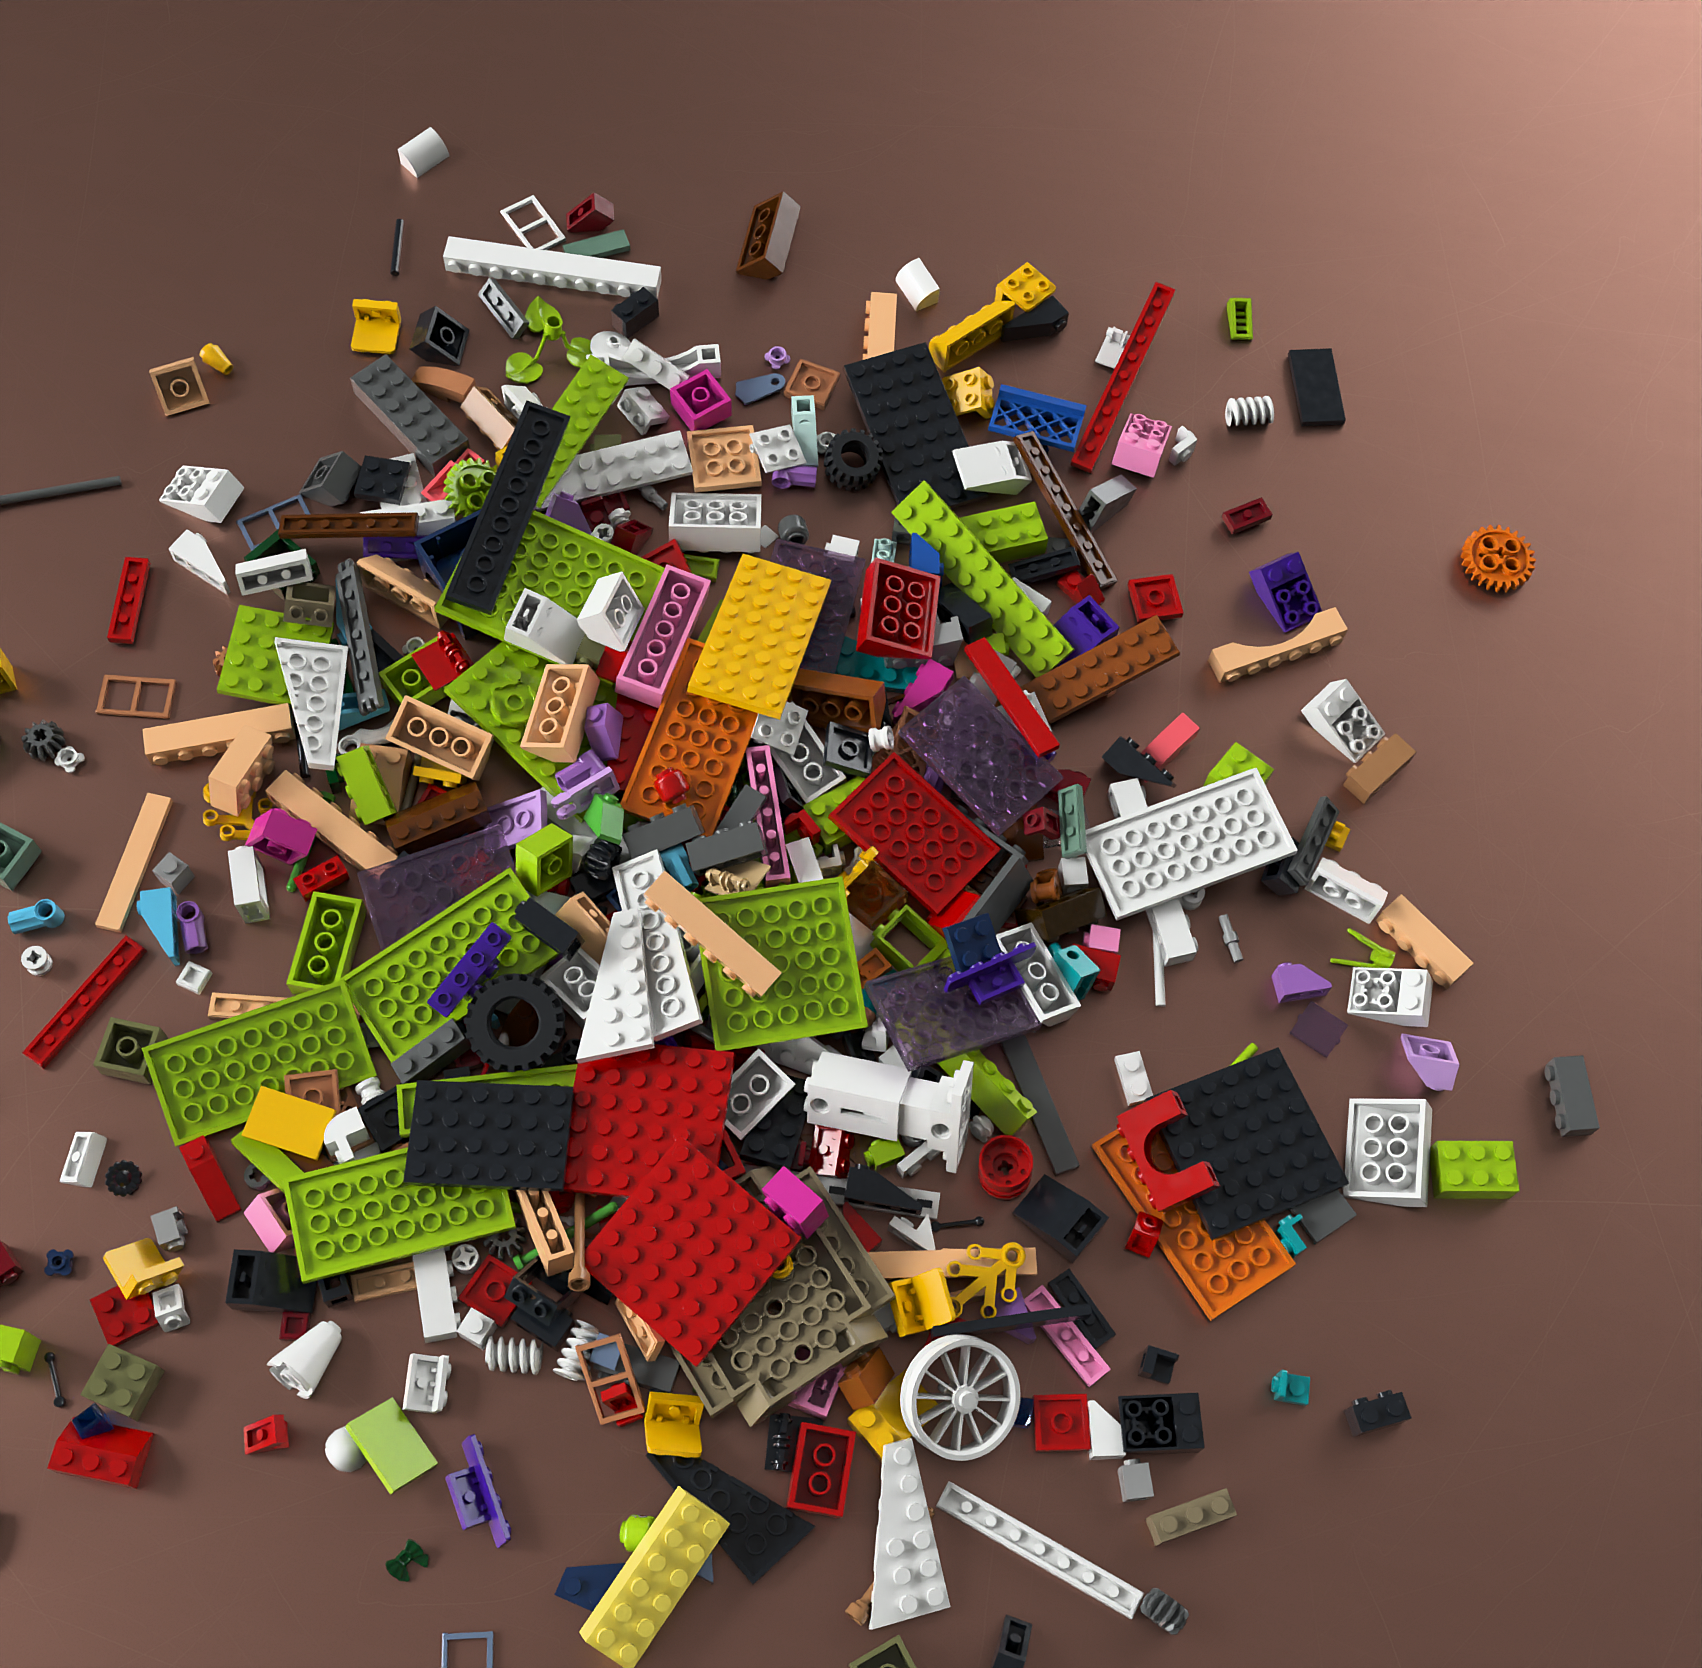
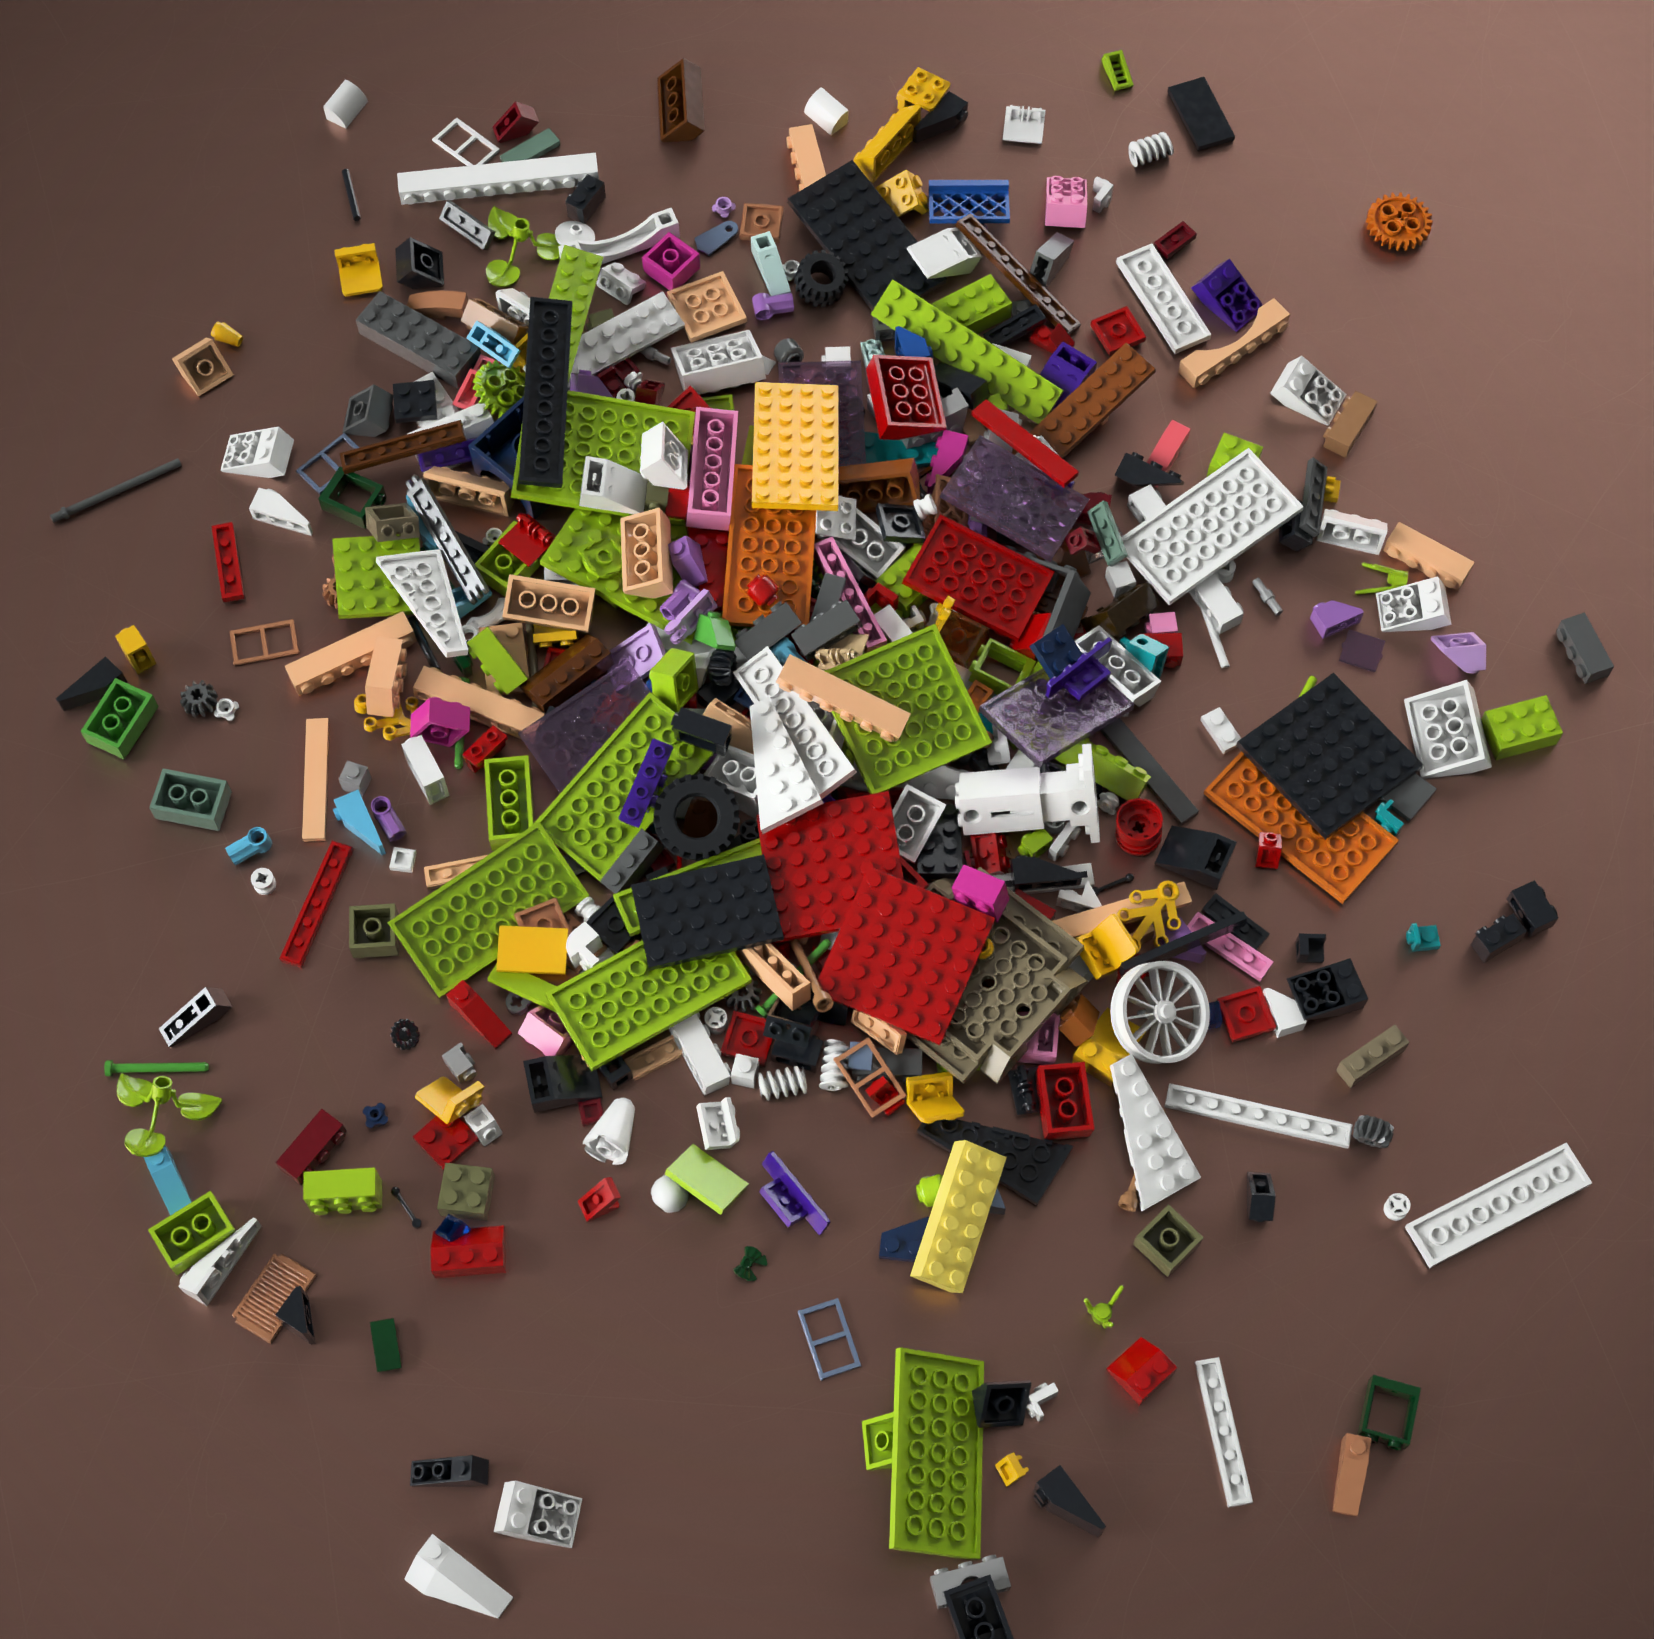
camera: 10 degrees left, 0 degrees up
white slope [60,1132,107,1187] -> none
white brick [236,549,313,596] -> none
white plate [623,339,691,390] -> none
white hinge [749,424,807,473] -> none
dark orange piece [1030,868,1063,904] -> none
red plate [1070,282,1176,473] -> none
red arch [1116,1090,1220,1213] -> none
light grey brick [1117,1459,1154,1503] -> none
none -> medium azure slope [466,321,521,368]
none -> white plate [1116,243,1211,354]
none -> black brick [1506,880,1558,937]

